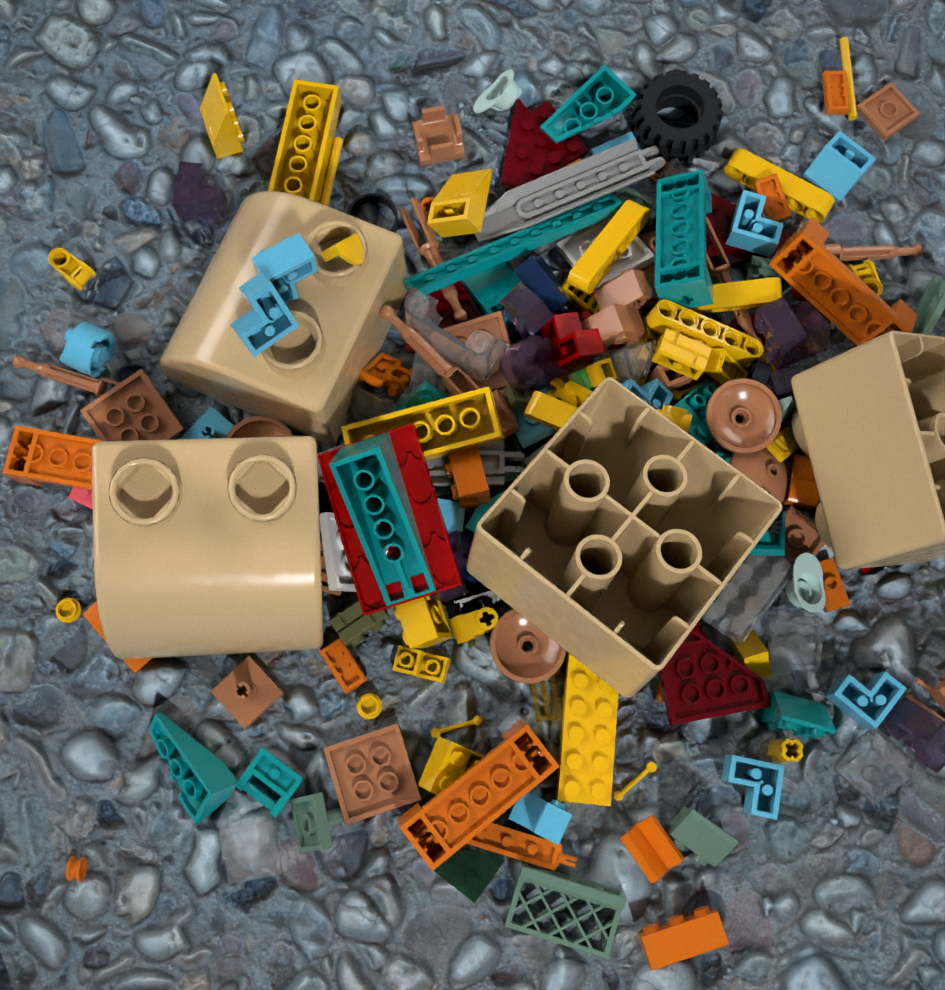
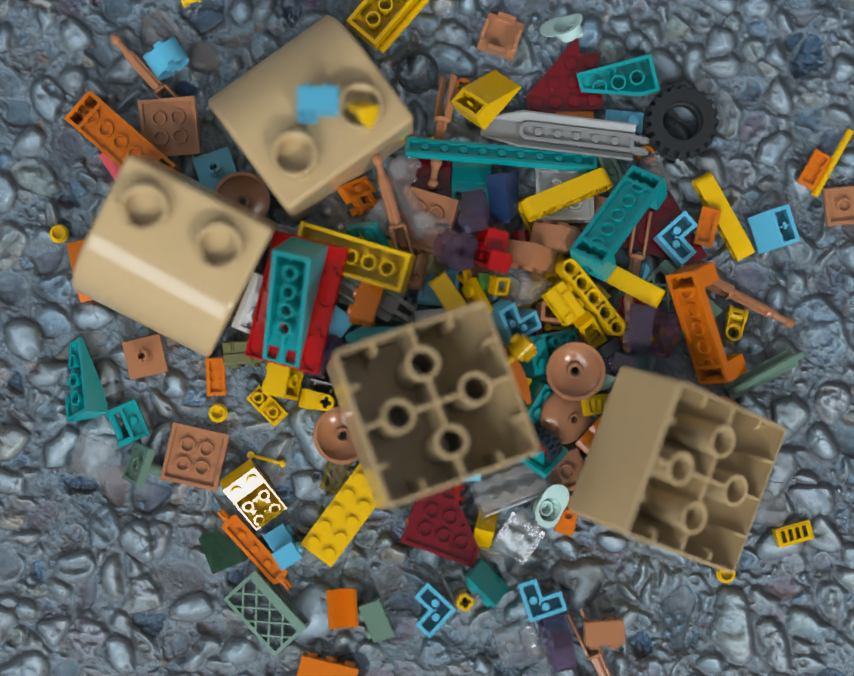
camera: 30 degrees right, 10 degrees up
medium azure brick [230,272,299,357] -> none
orange plate [397,719,560,871] -> none
yellow hinge [613,762,657,801] -> none

